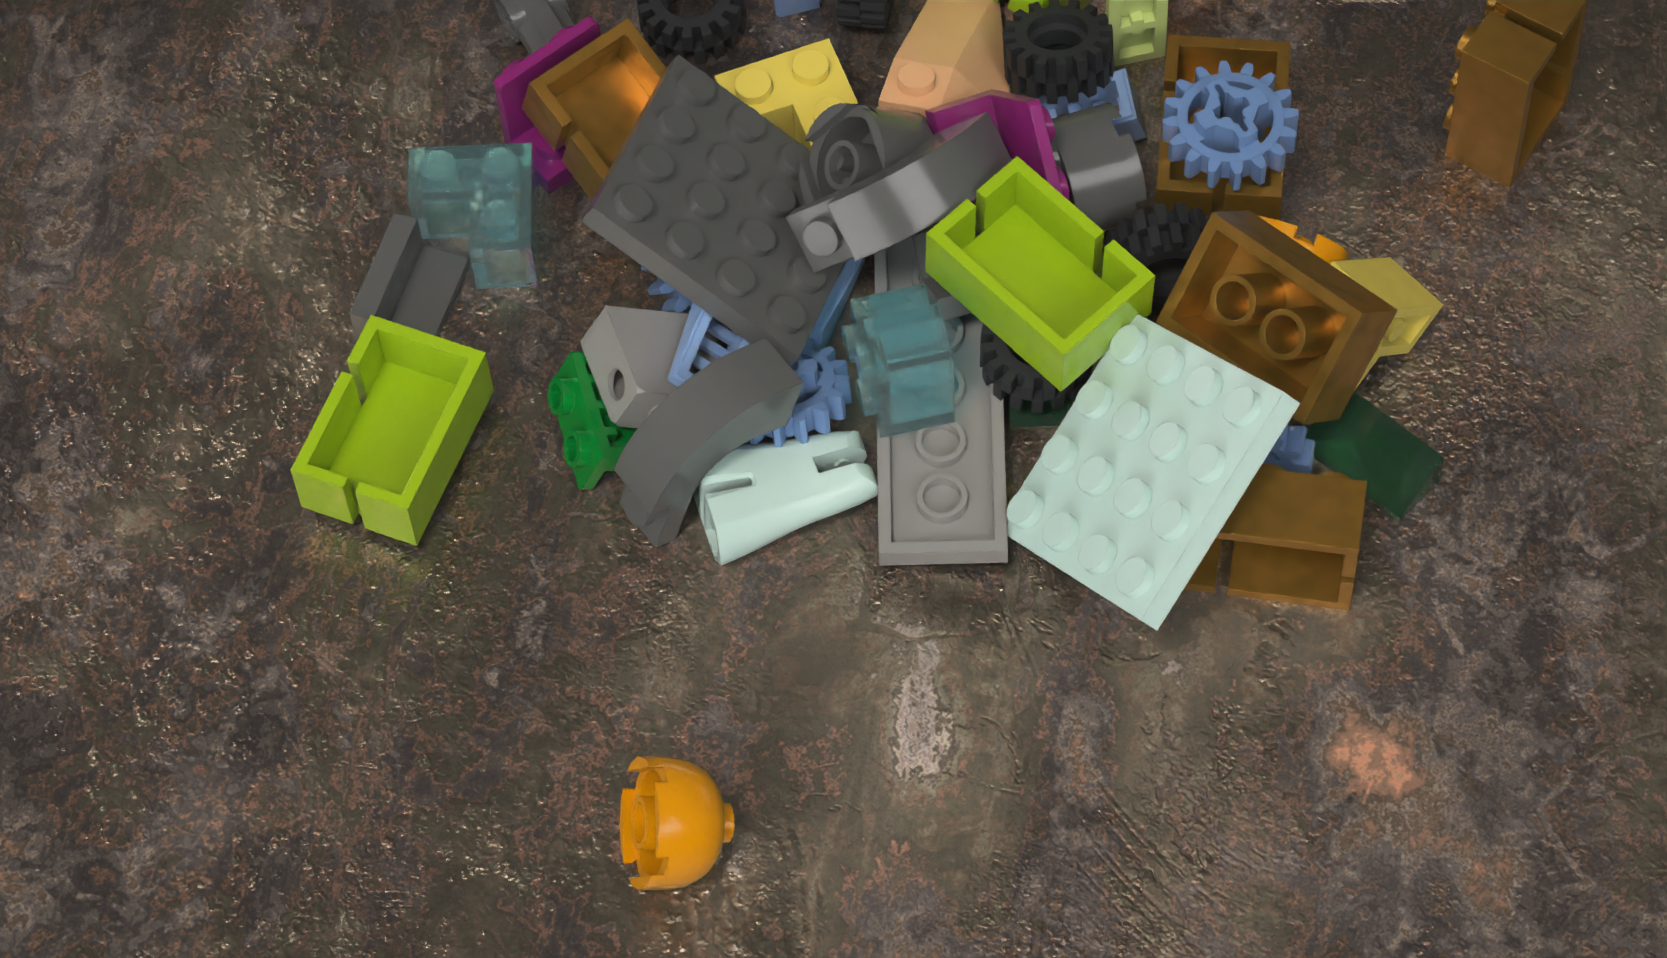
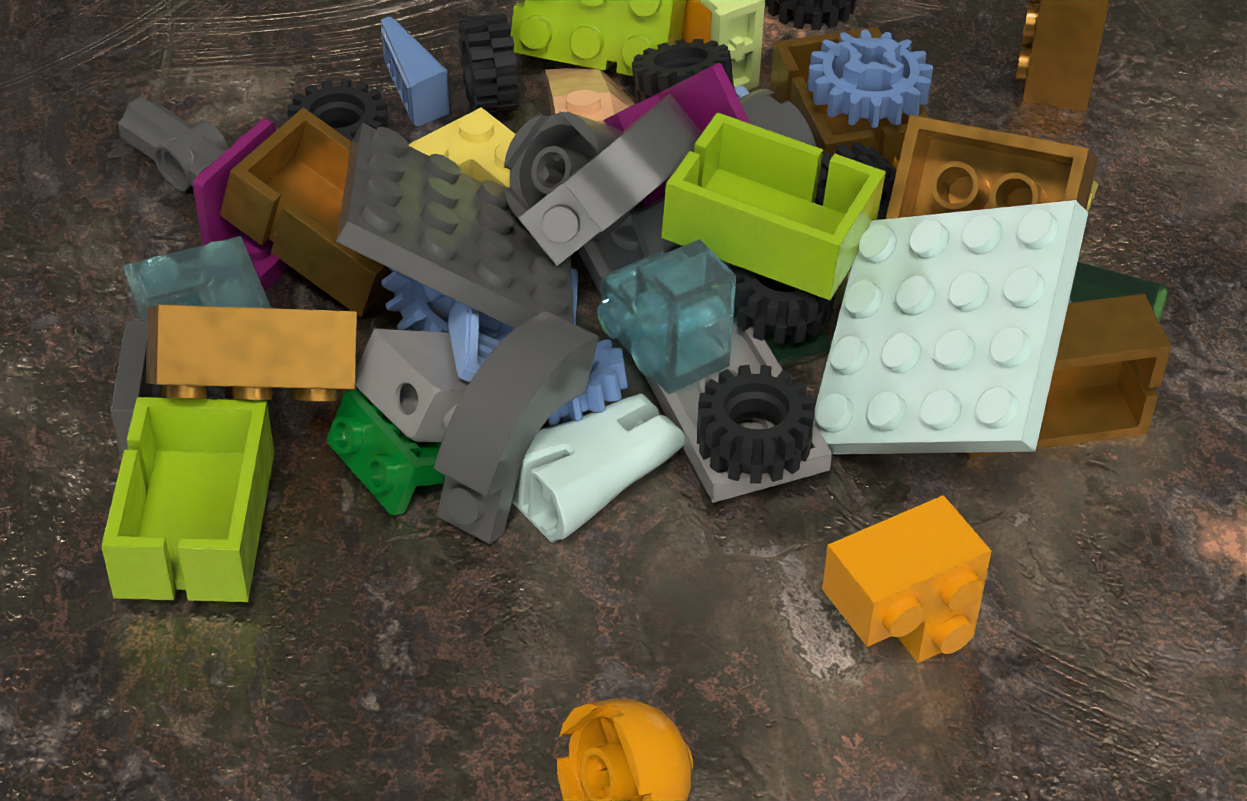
camera: 25 degrees left, 15 degrees down
none -> pearl gold brick [146,305,357,401]
none -> black tyre [697,364,815,484]
none -> light orange brick [822,495,991,663]

